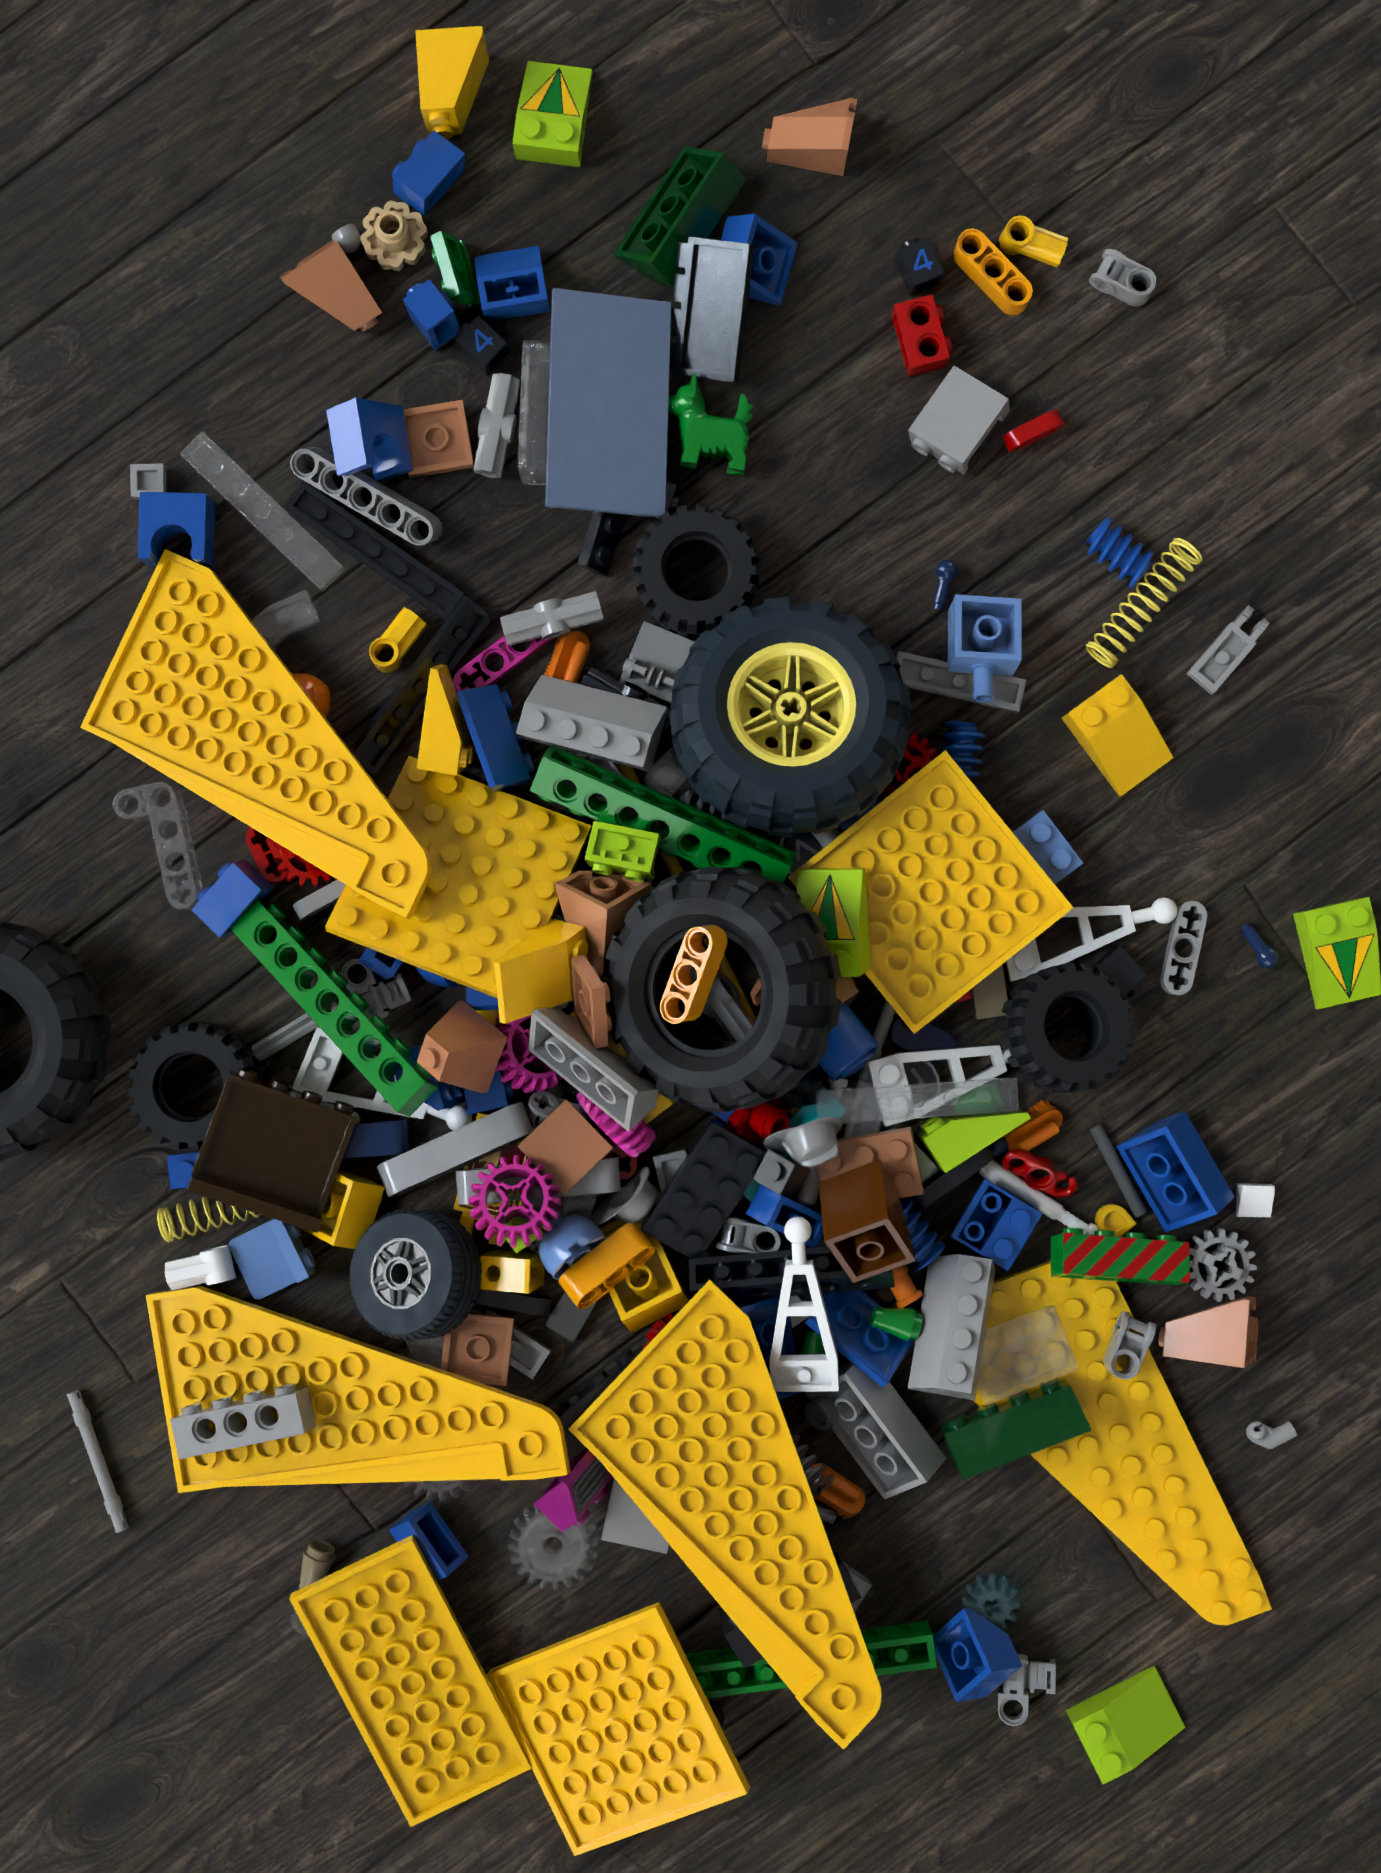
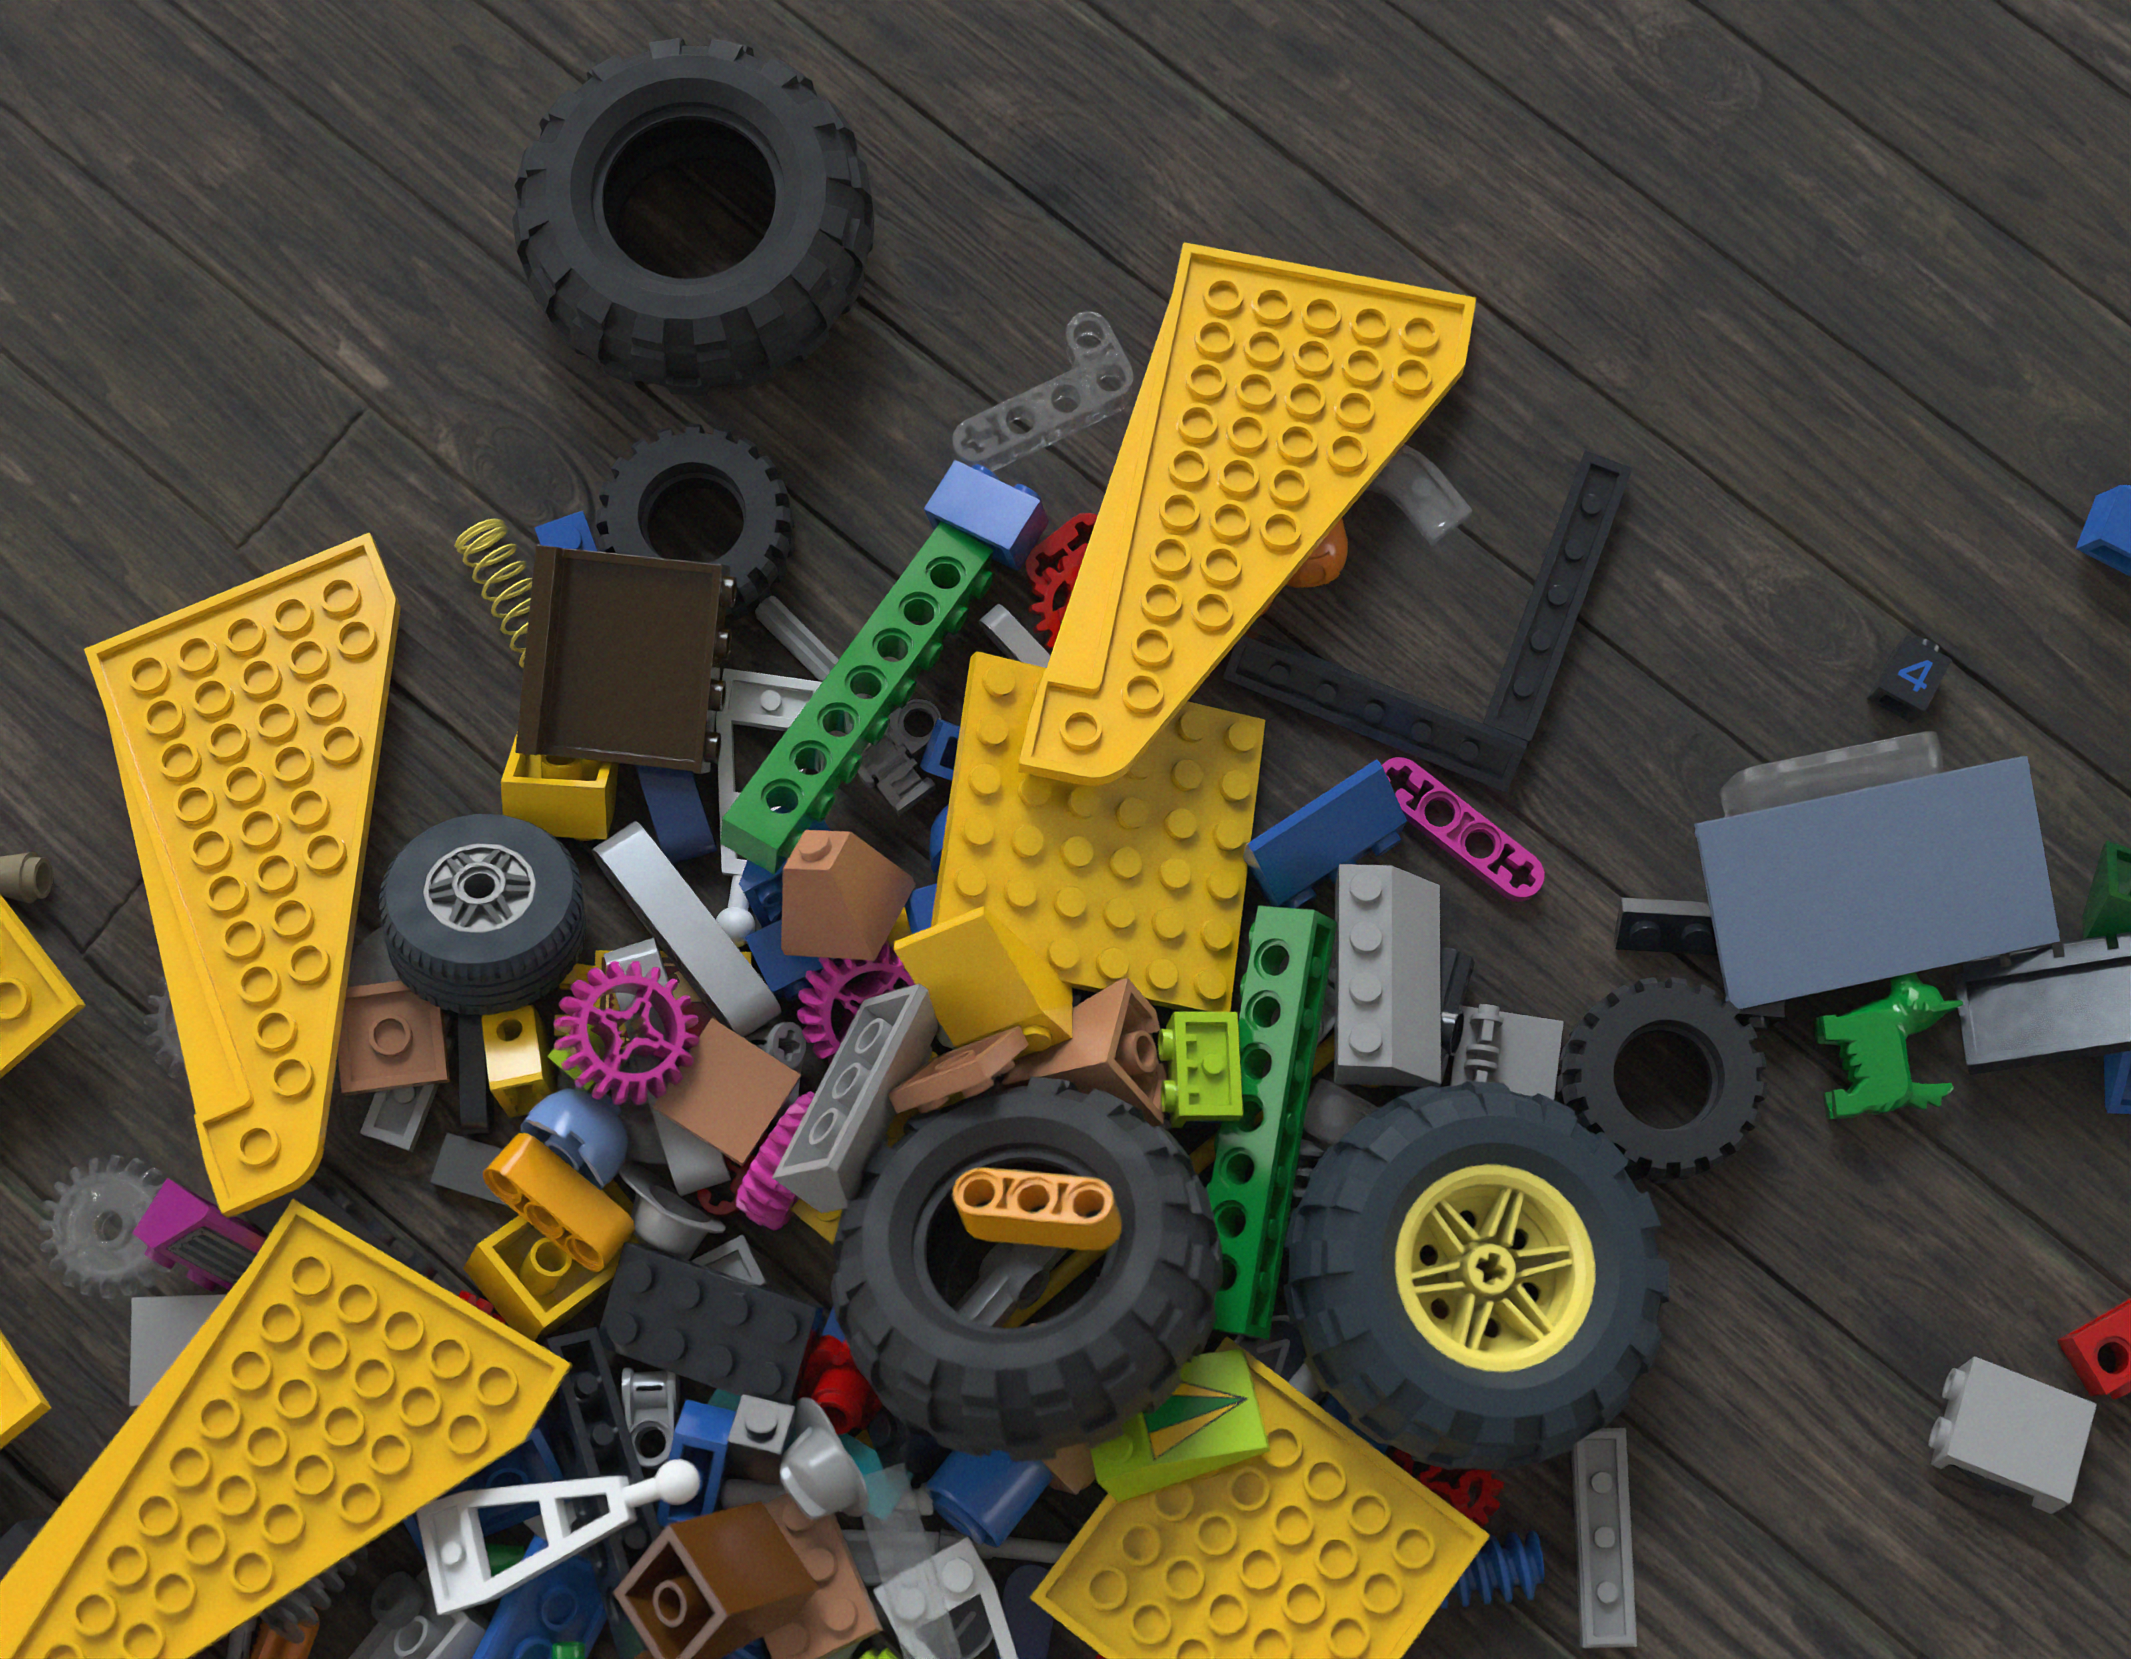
camera: 75 degrees right, 10 degrees down
light grey piece [66,1389,129,1533] -> none
light grey plate [130,463,167,500] -> none
blue piece [138,492,216,568] -> none
white piece [164,1245,236,1291] -> none
light grey brick [170,1383,316,1459] -> none
clear tile [180,431,345,592] -> none
medium blue bracket [229,1219,316,1300] -> none
nougat slope [280,240,382,332] -> none
light grey beam [290,447,442,546] -> none
blue piece [326,398,413,482] -> none
light grey hinge [332,224,361,253] -> none
tan plant [360,201,428,271] -> none
yellow piece [369,607,427,673] -> none
blue brick [389,1501,469,1581] -> none
blue brick [403,279,460,351] -> none
nougat plate [403,400,474,478] -> none
yellow slope [417,664,474,775] -> none
green plate [430,231,481,308] -> none
light grey piece [473,373,521,478] -> none
blue slope [474,246,550,323] -> none
light grey piece [500,591,604,646] -> none
orange piece [544,630,590,684] -> none
dark blue piece [933,560,958,611] -> none
medium blue brick [947,594,1022,703] -> none
red beam [1002,409,1065,453] -> none

